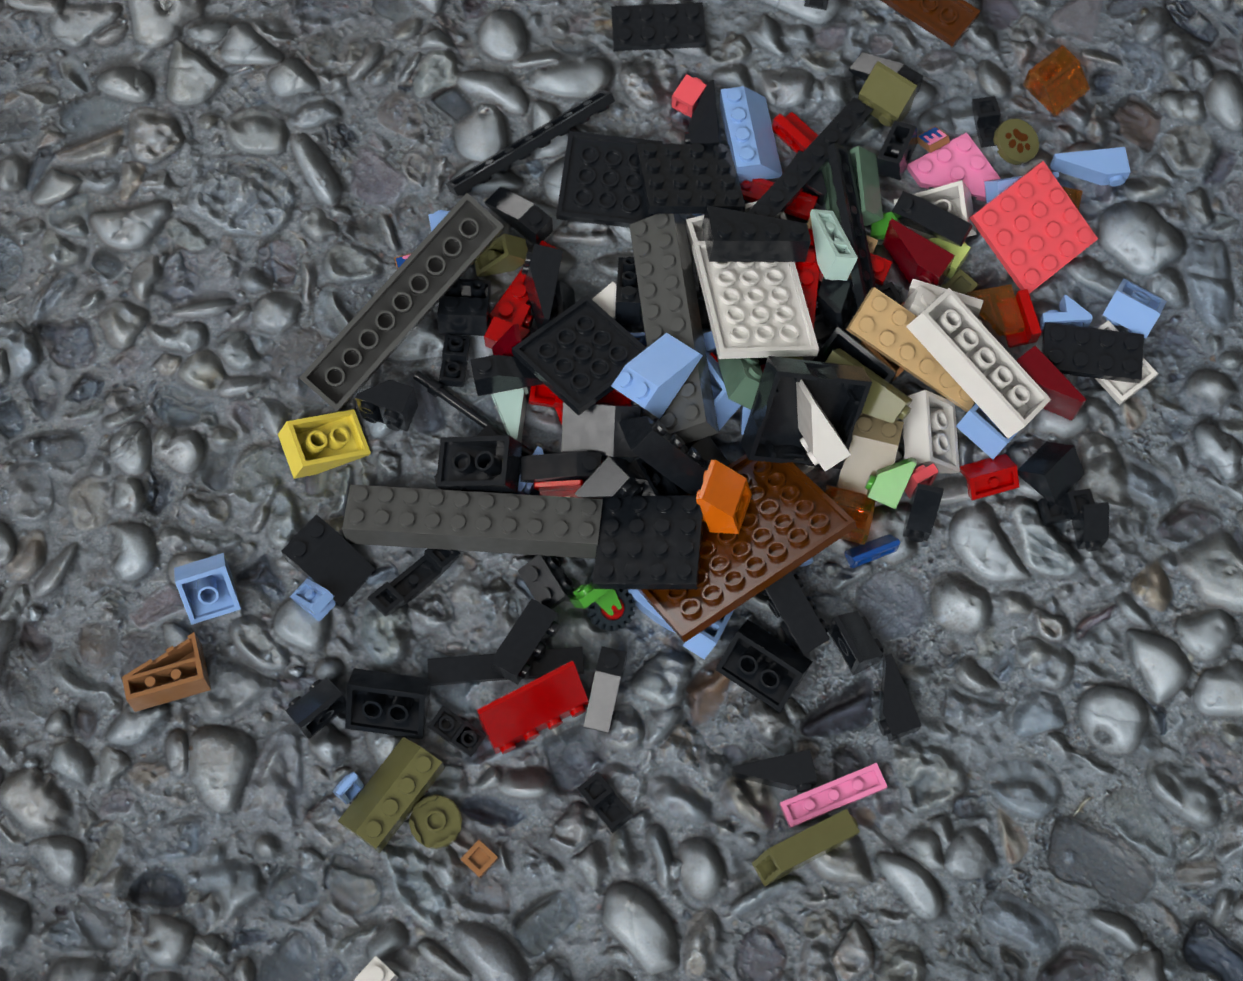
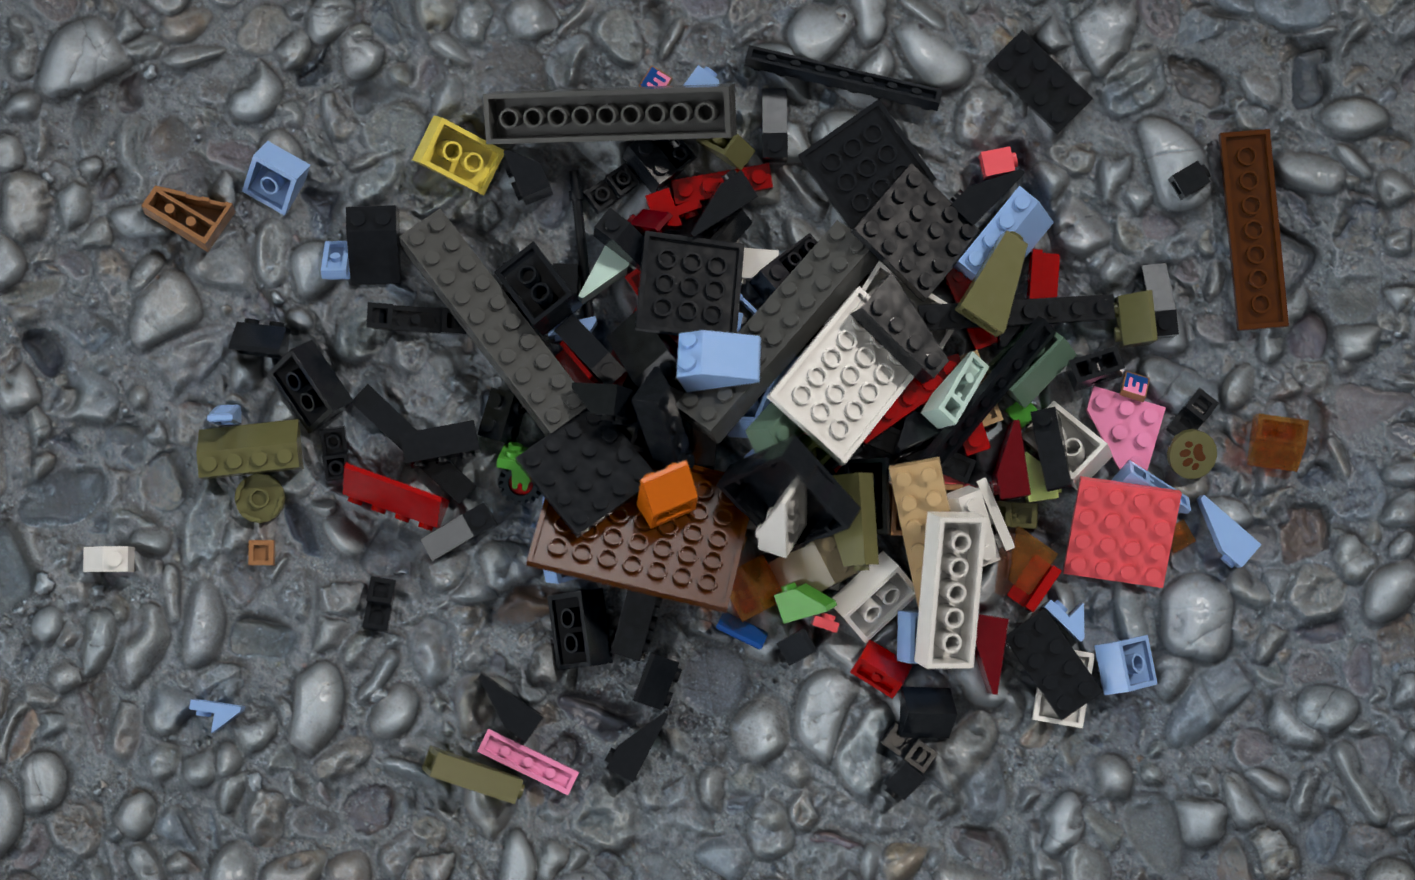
camera: 50 degrees right, 15 degrees up
none -> olive slope [955,231,1028,337]

